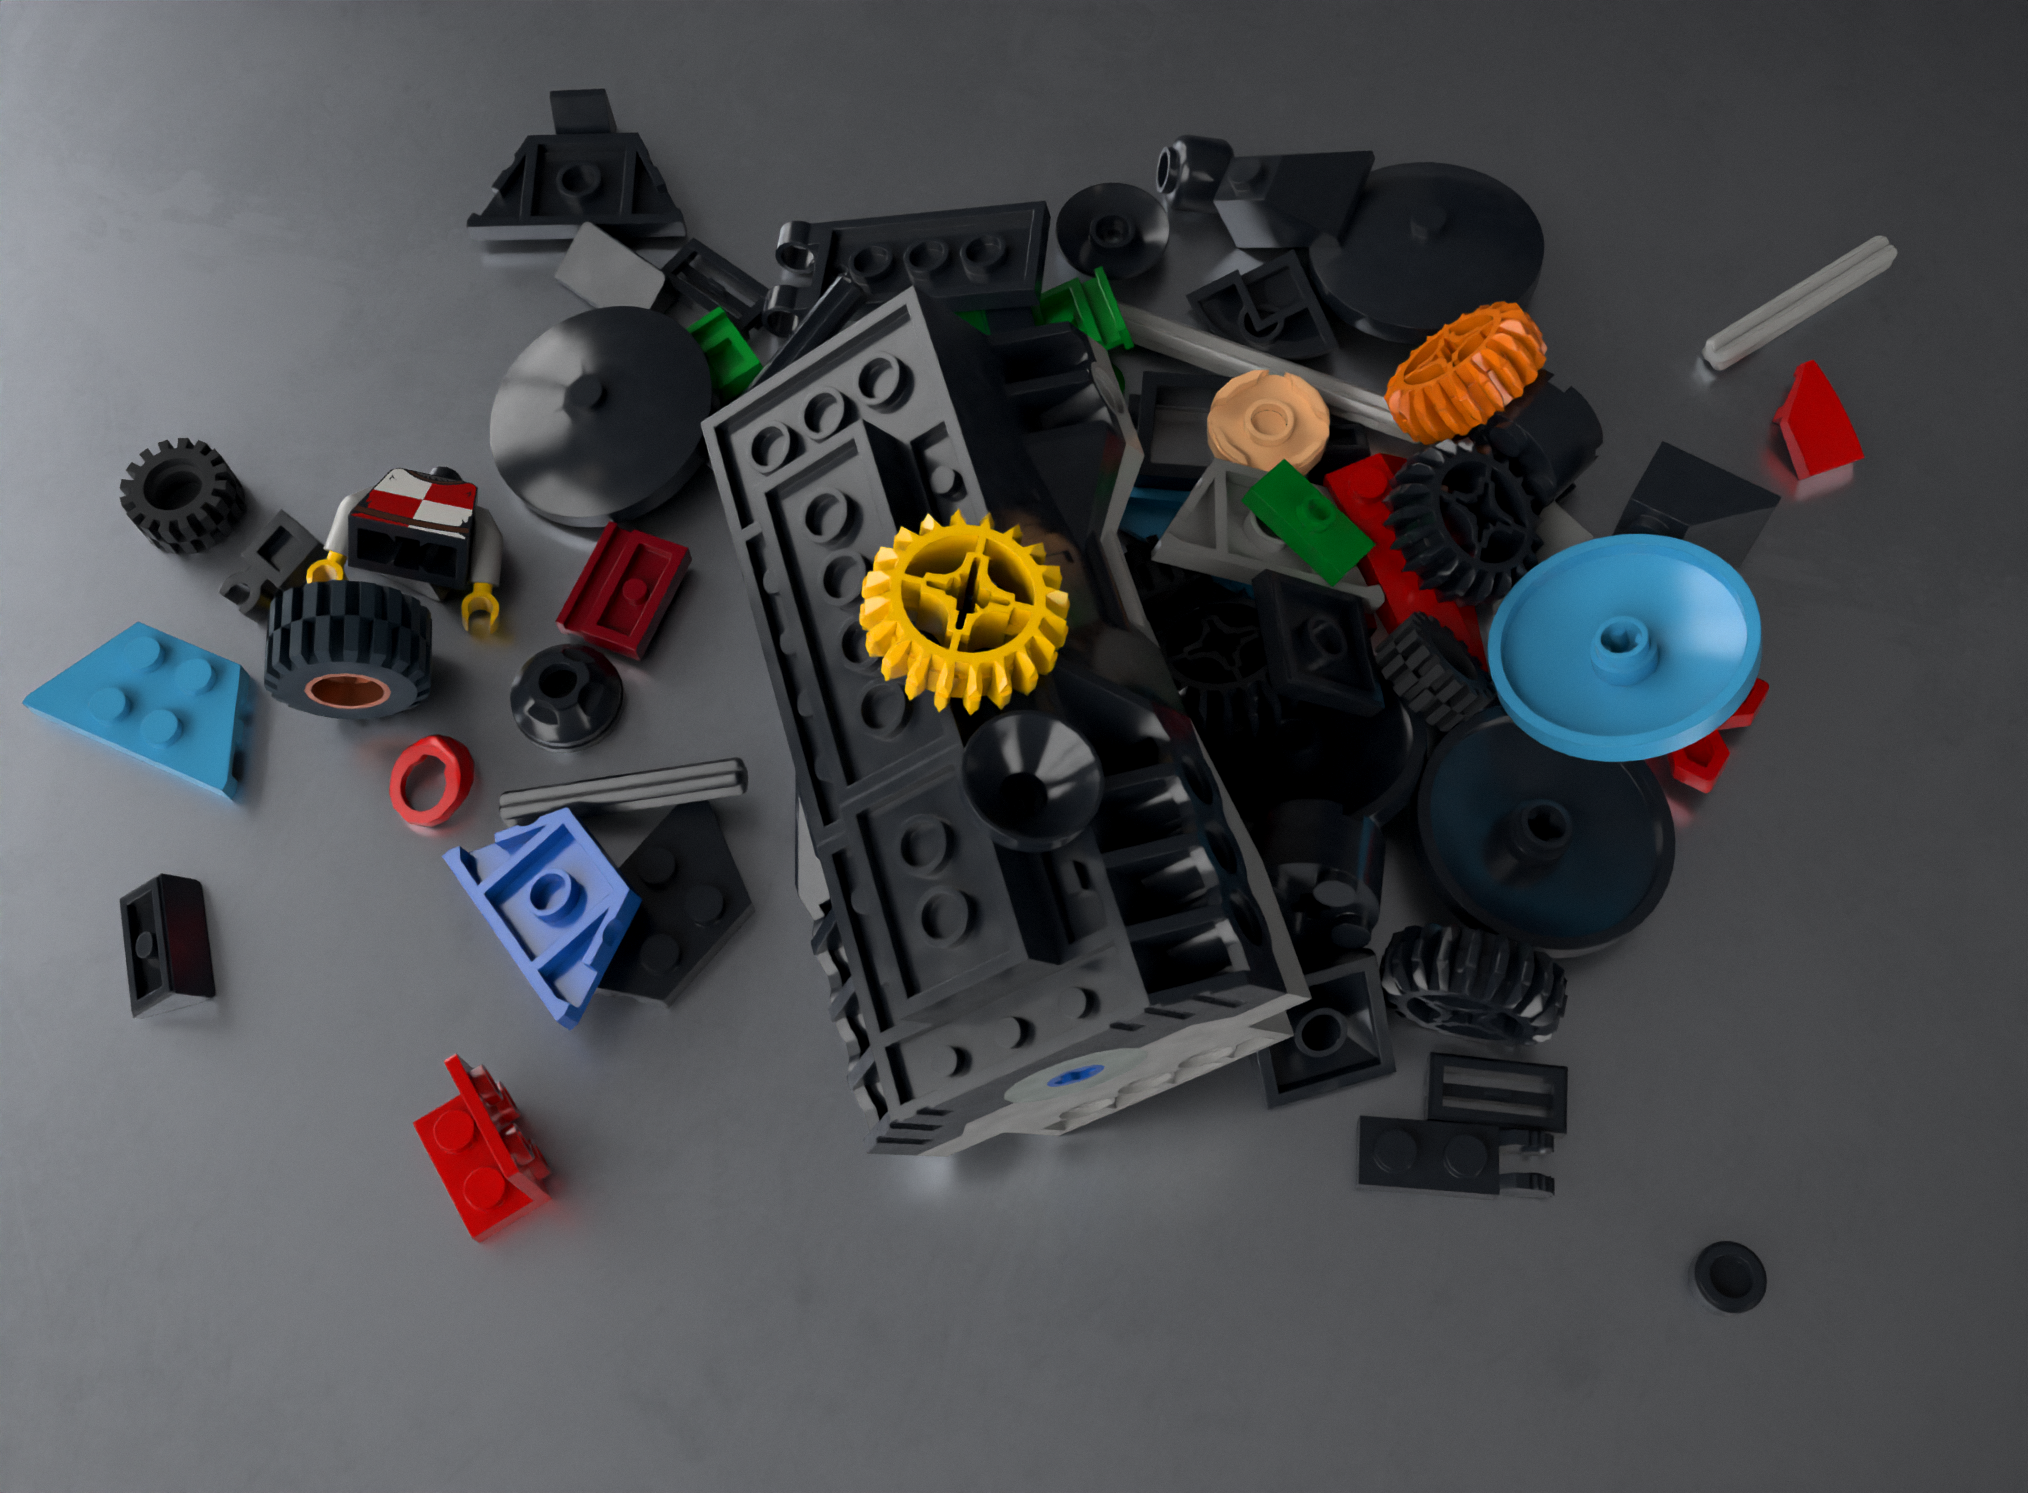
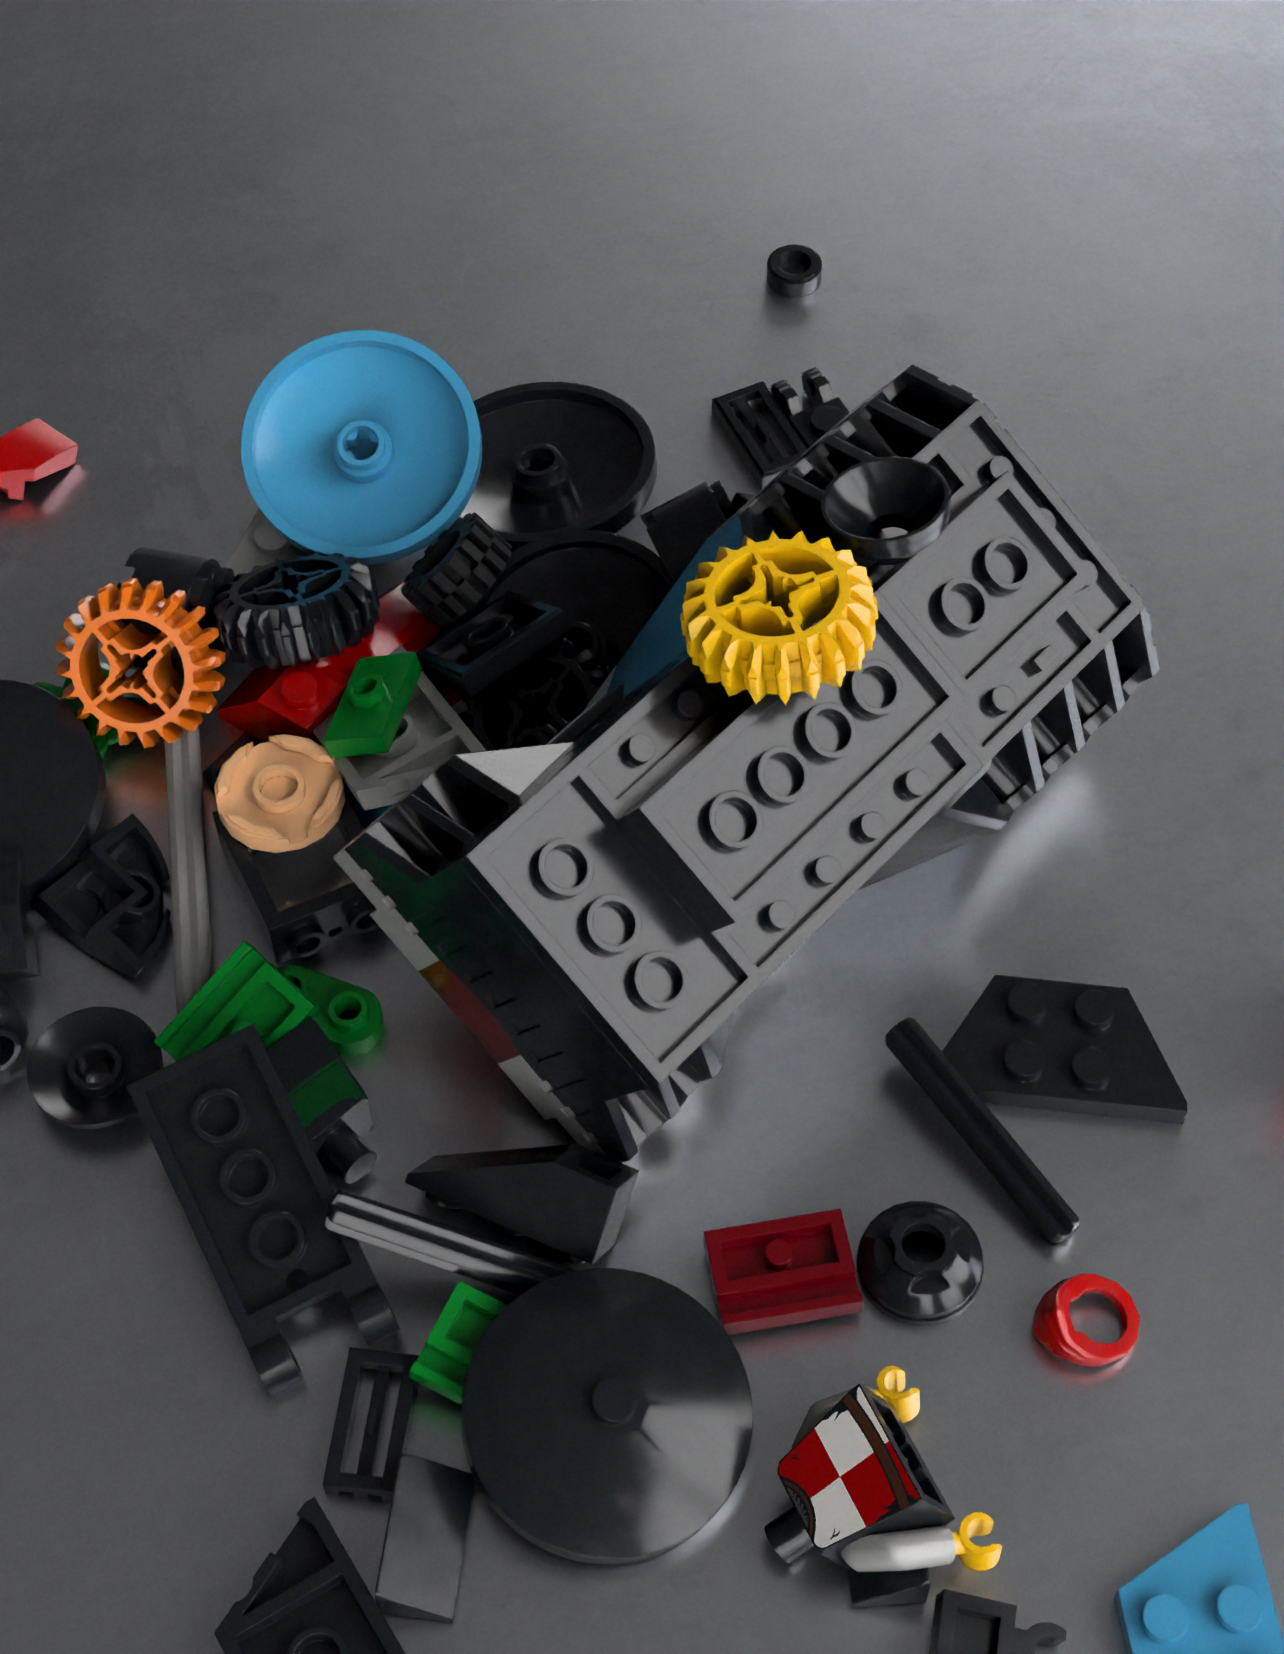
camera: 125 degrees left, 10 degrees down
black wheel [264,580,432,719] -> none
wing [442,807,643,1031] -> none
black gear [1379,922,1568,1048] -> none
black slope [1612,441,1781,569] -> none

